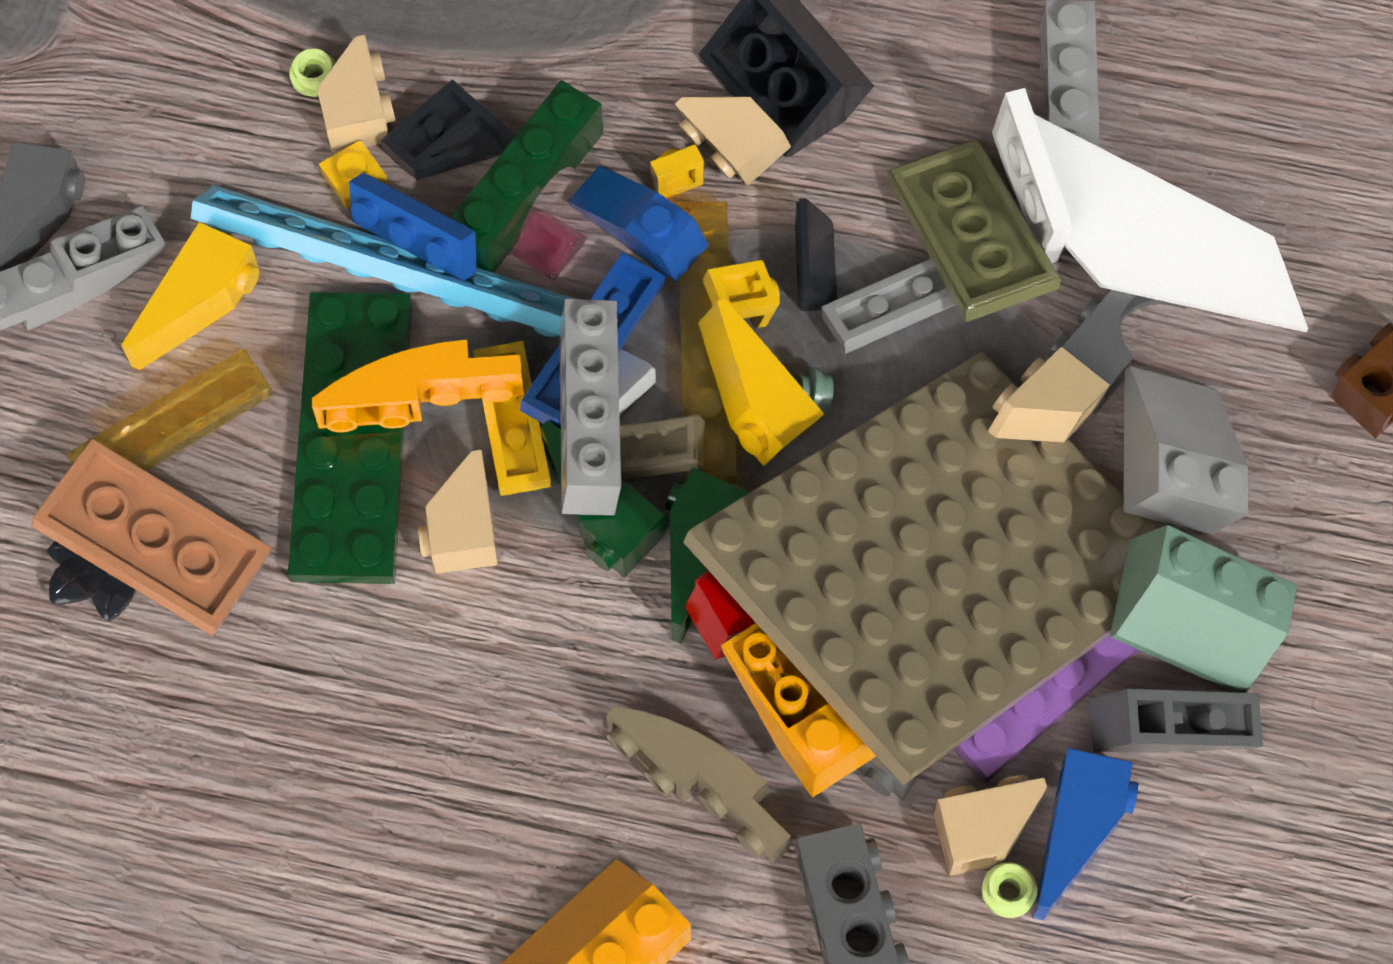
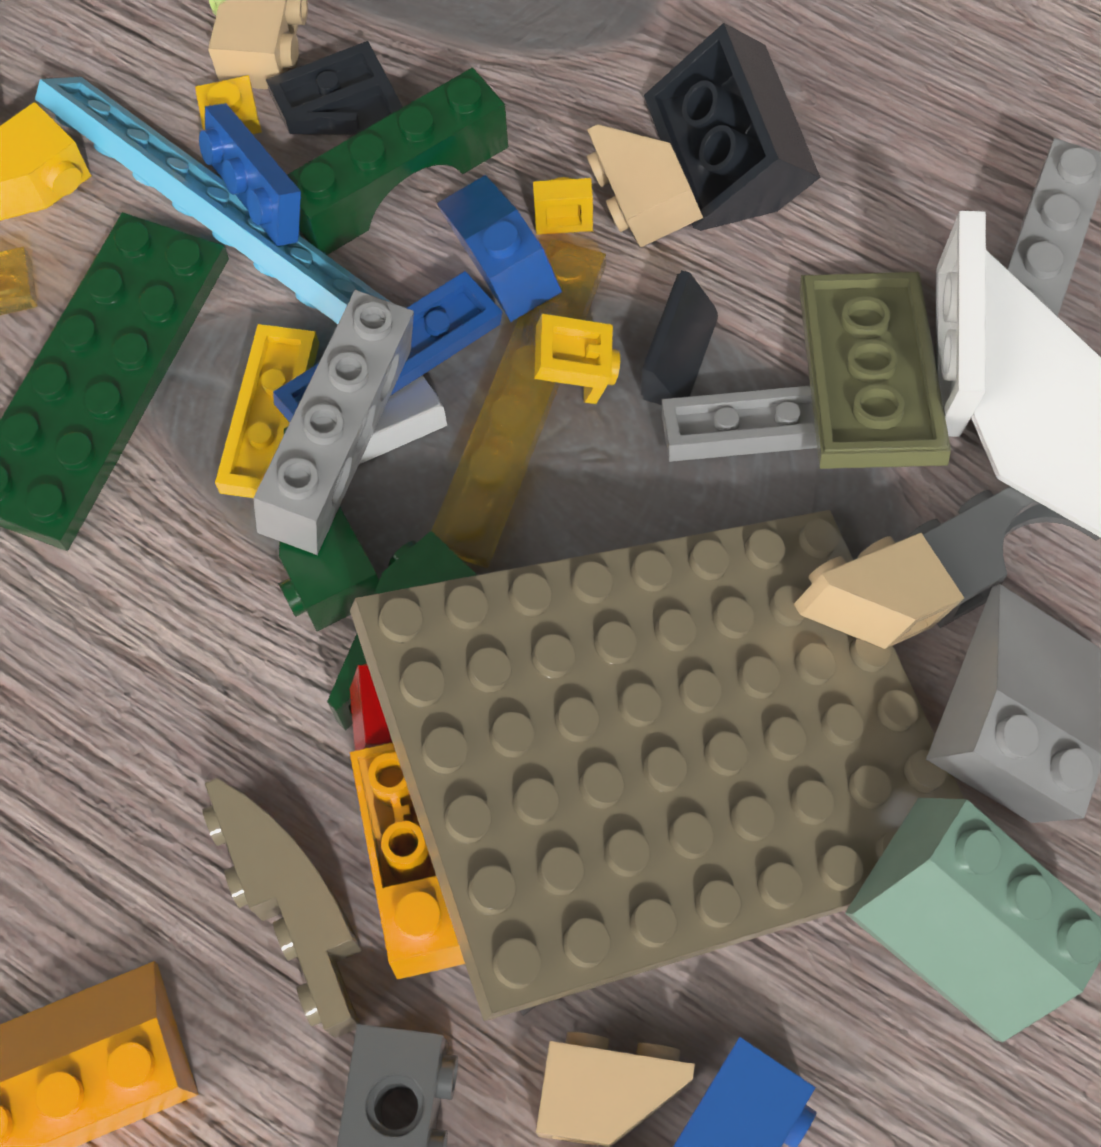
camera: 25 degrees right, 0 degrees up
light orange slope [312,340,524,432] -> none
tan slope [418,450,498,574] -> none
clear pink slope [512,211,587,280] -> none
dark tan plate [620,414,705,480] -> none
yellow slope [698,296,824,466] -> none
sand green plate [795,367,834,415] -> none
medium lavender plate [954,636,1140,783] -> none
dark grey slope [1089,689,1263,753] -> none

